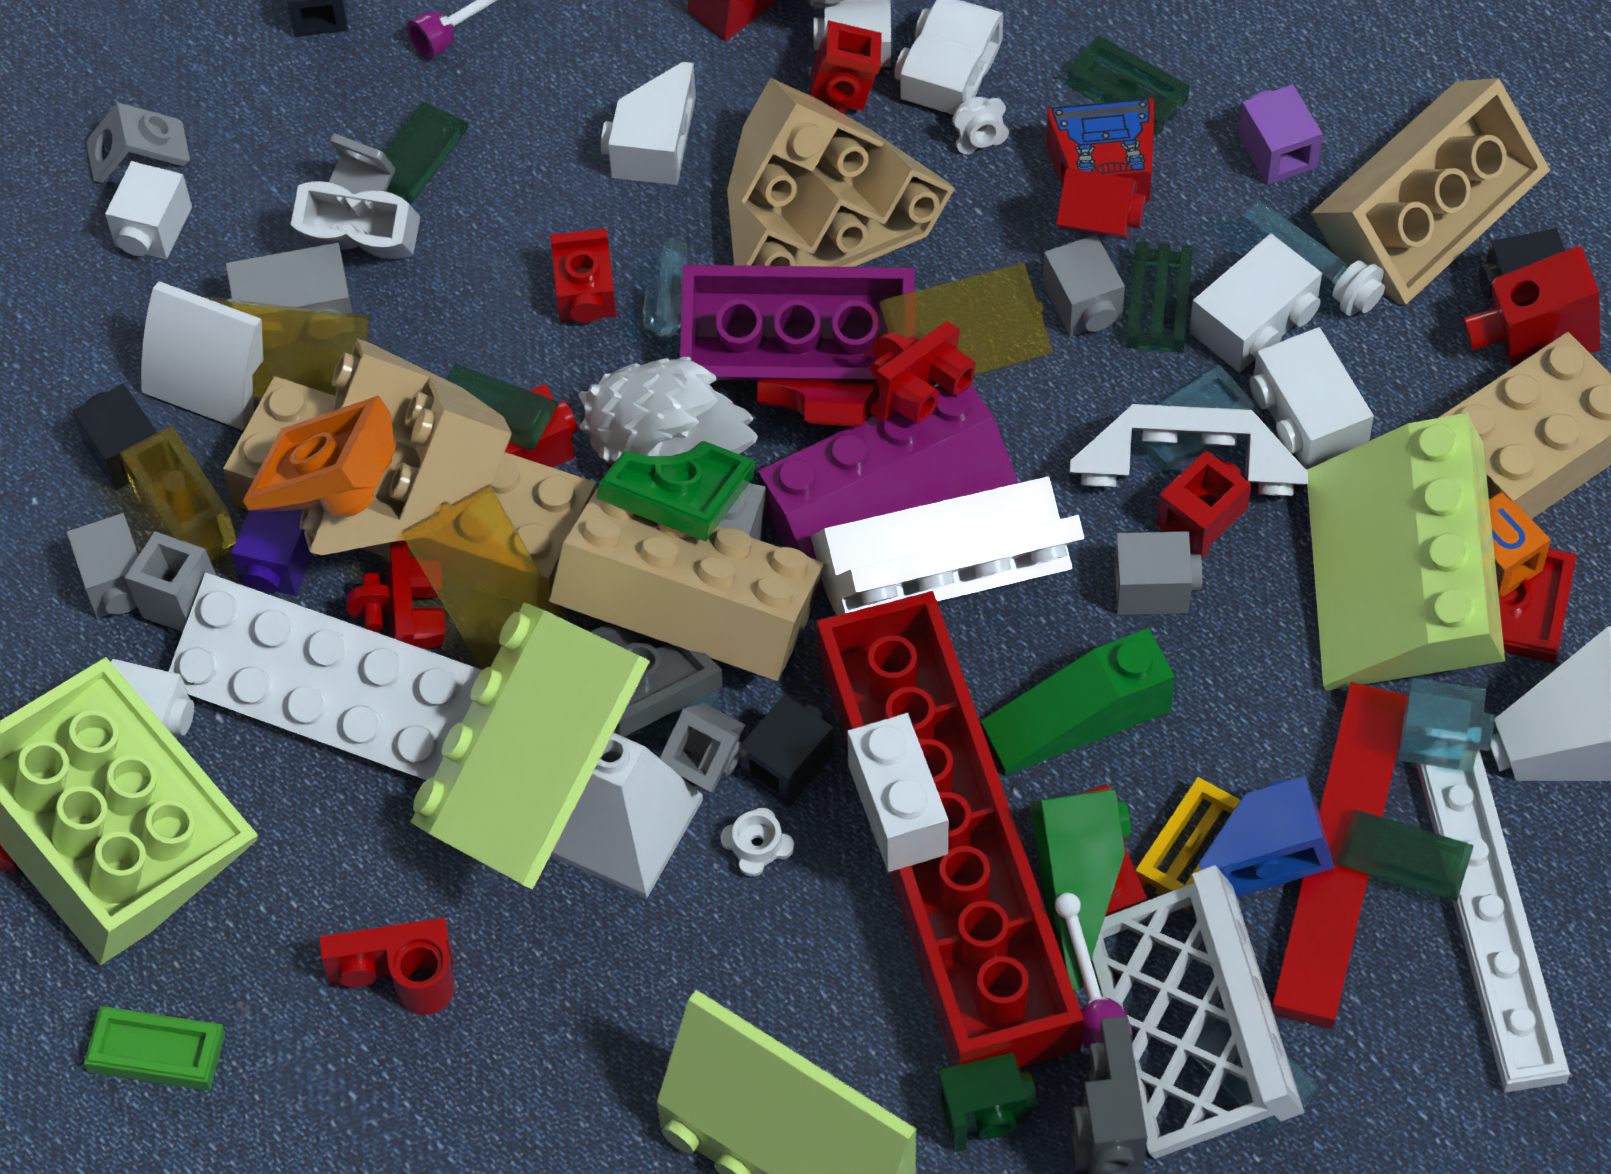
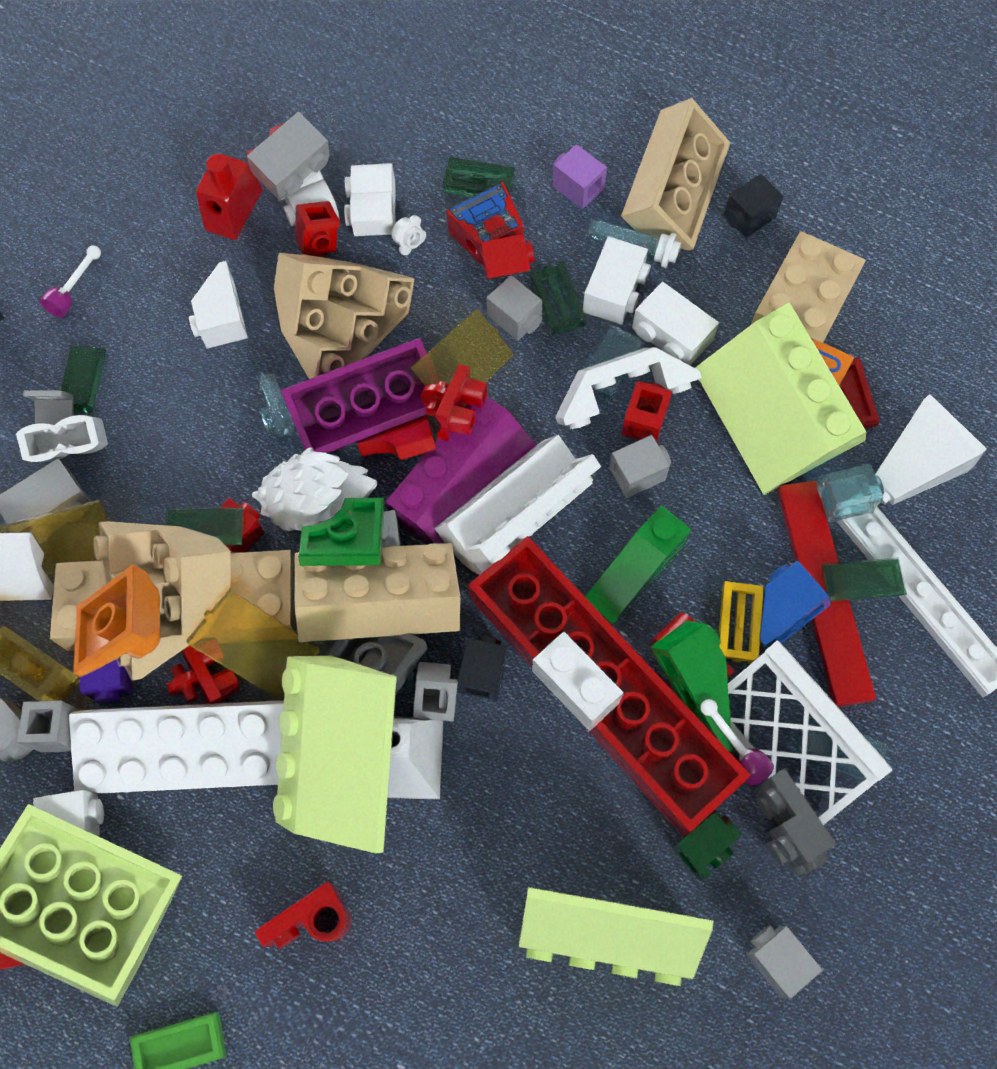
camera: 25 degrees left, 10 degrees up
red brick [550,228,616,323] -> none
white plate [721,808,794,876] -> none
red torso [1462,246,1601,367] -> none

